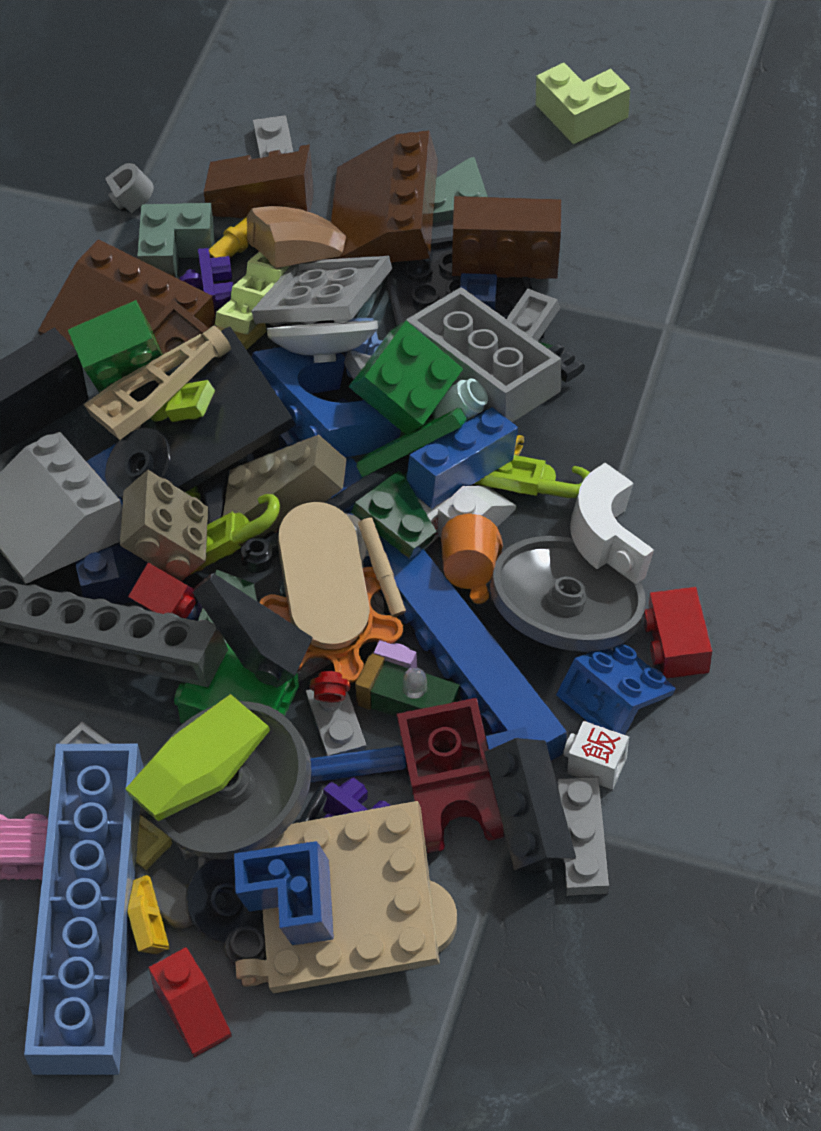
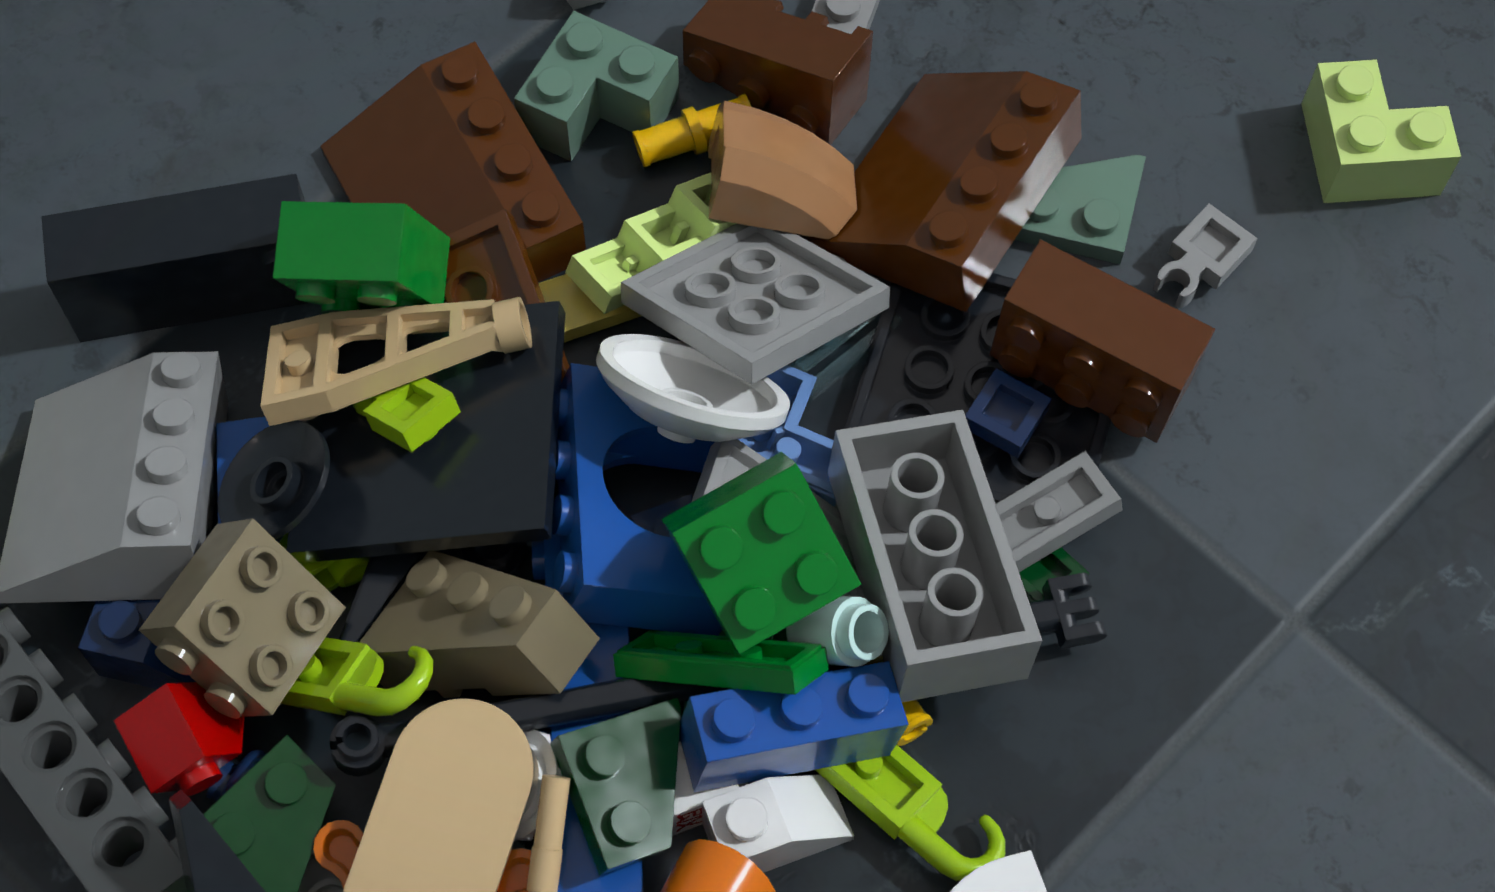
camera: 25 degrees right, 10 degrees up
dark purple hips [179,248,234,319] -> none
none -> light grey plate [1153,203,1258,308]

